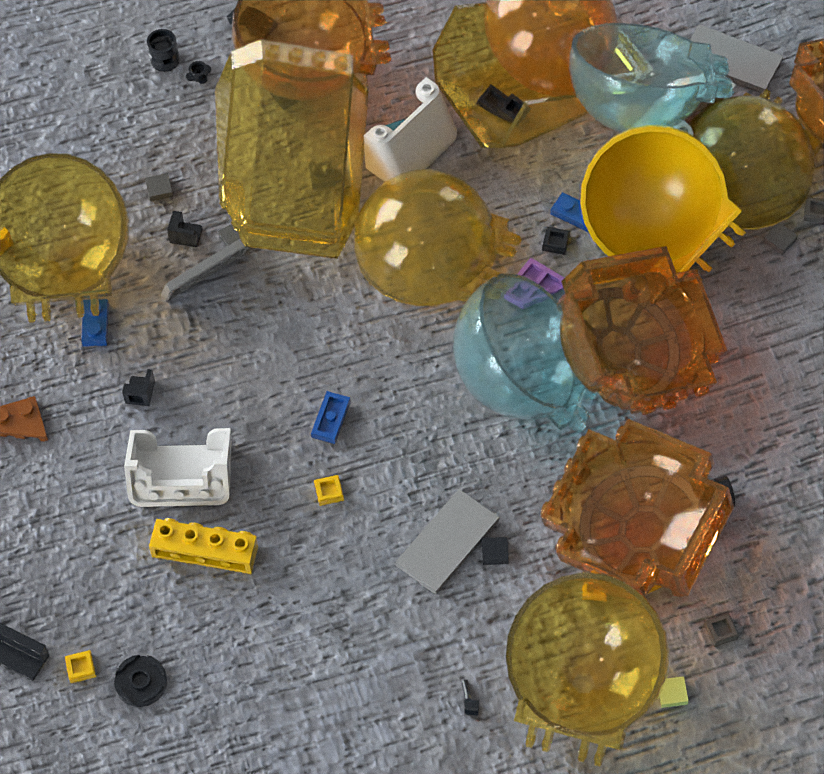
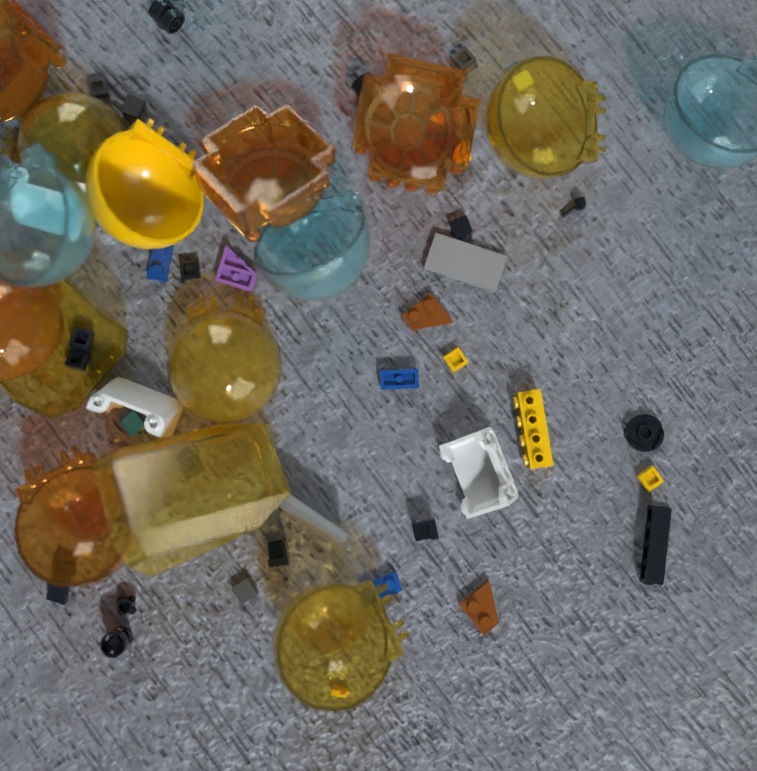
camera: 110 degrees left, 25 degrees up
none -> dark orange wing [401,293,453,331]

